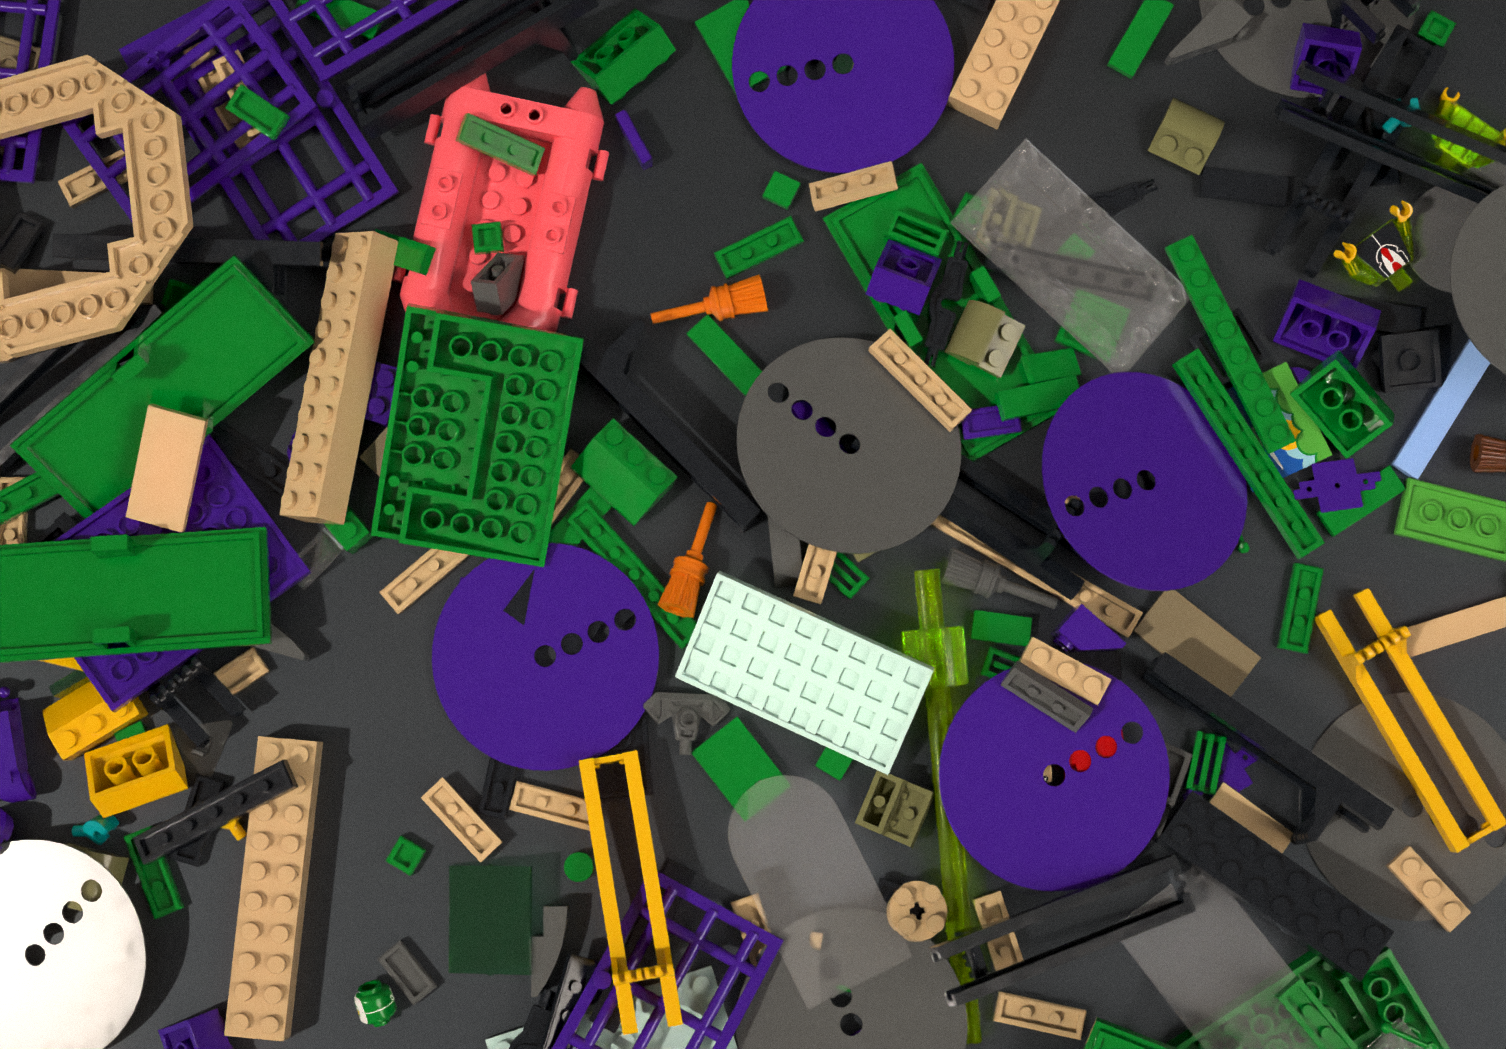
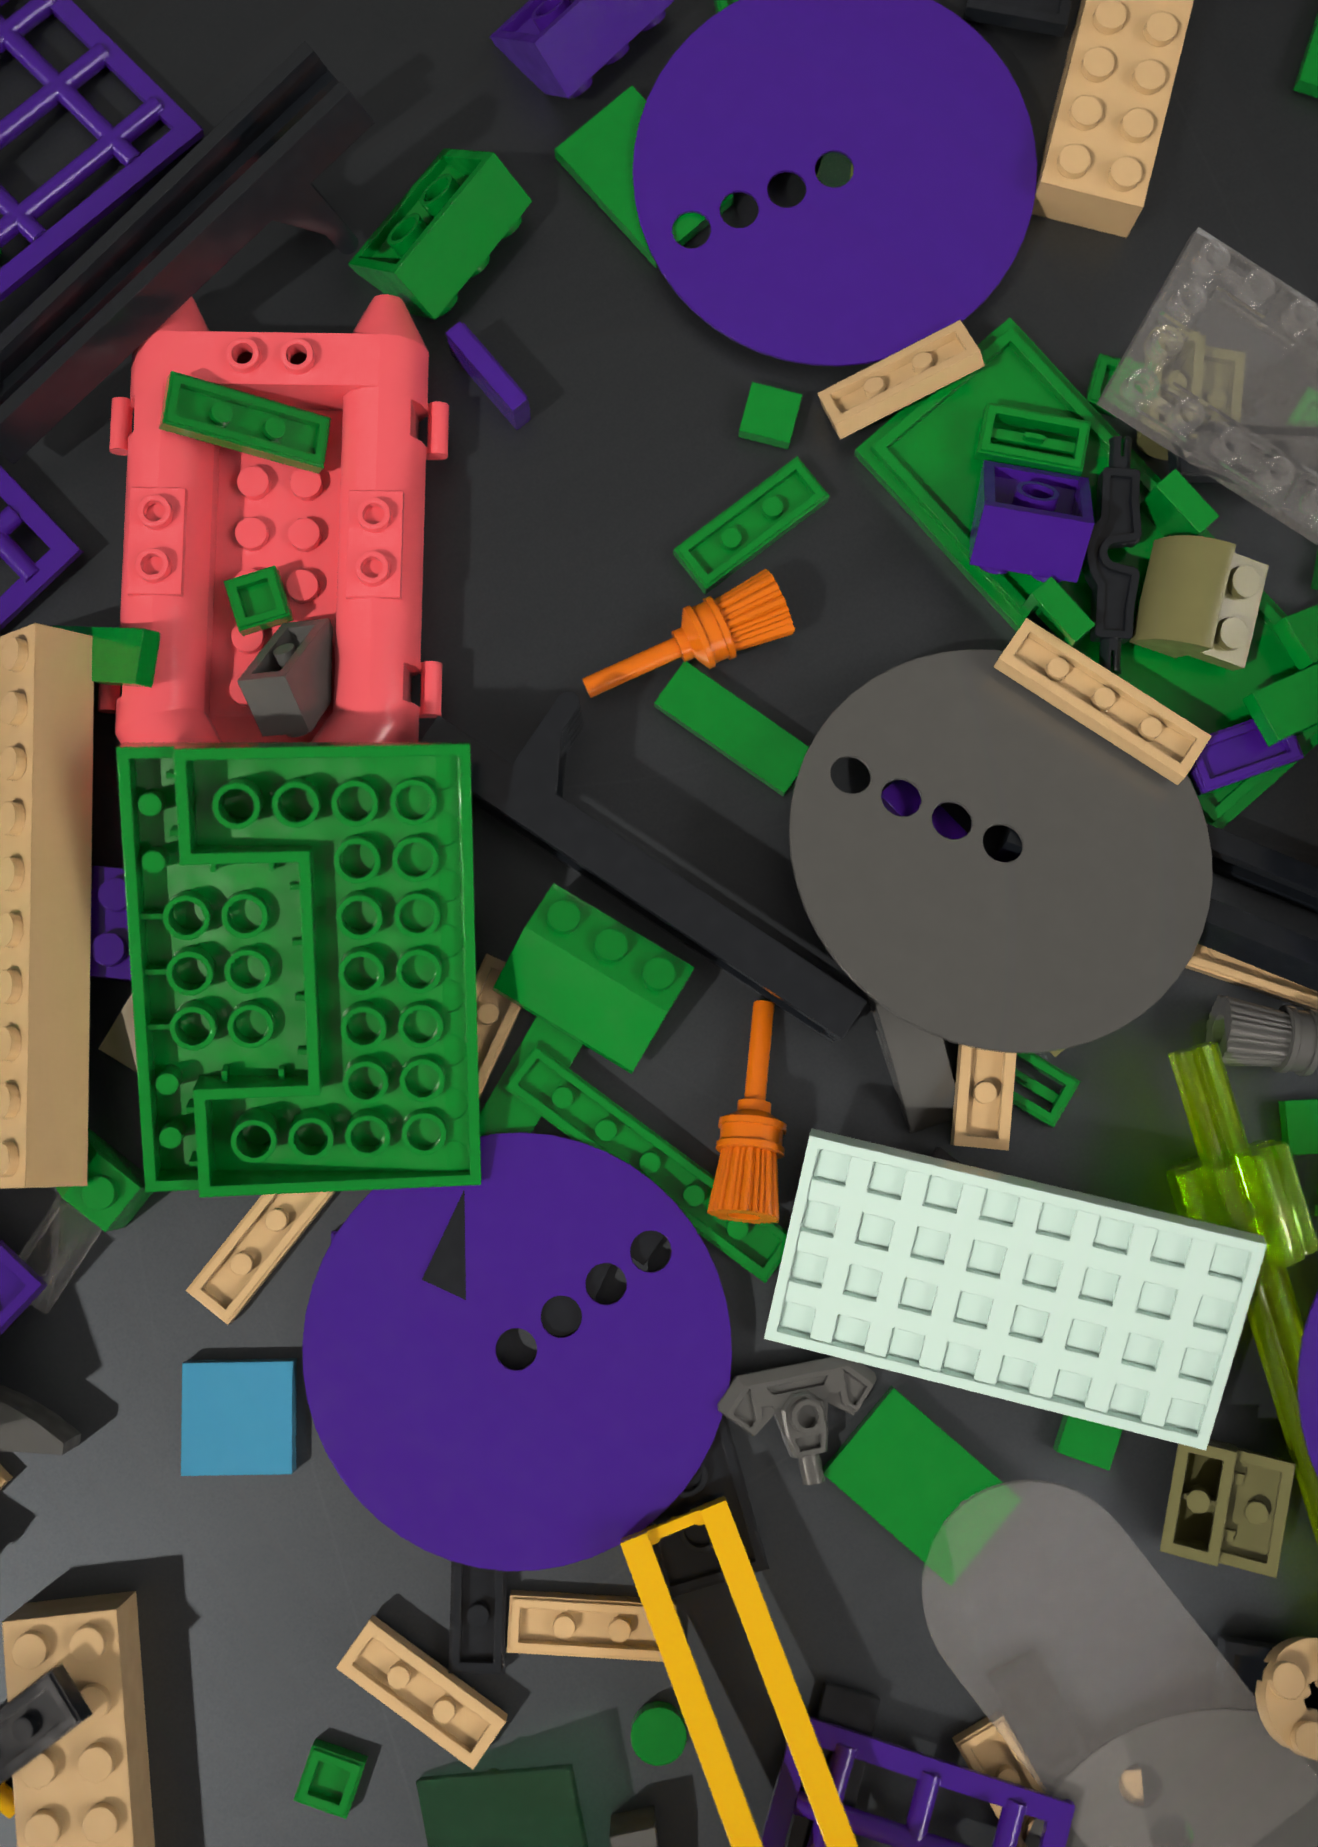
camera: 10 degrees left, 0 degrees up
none -> dark azure tile [181,1358,297,1476]

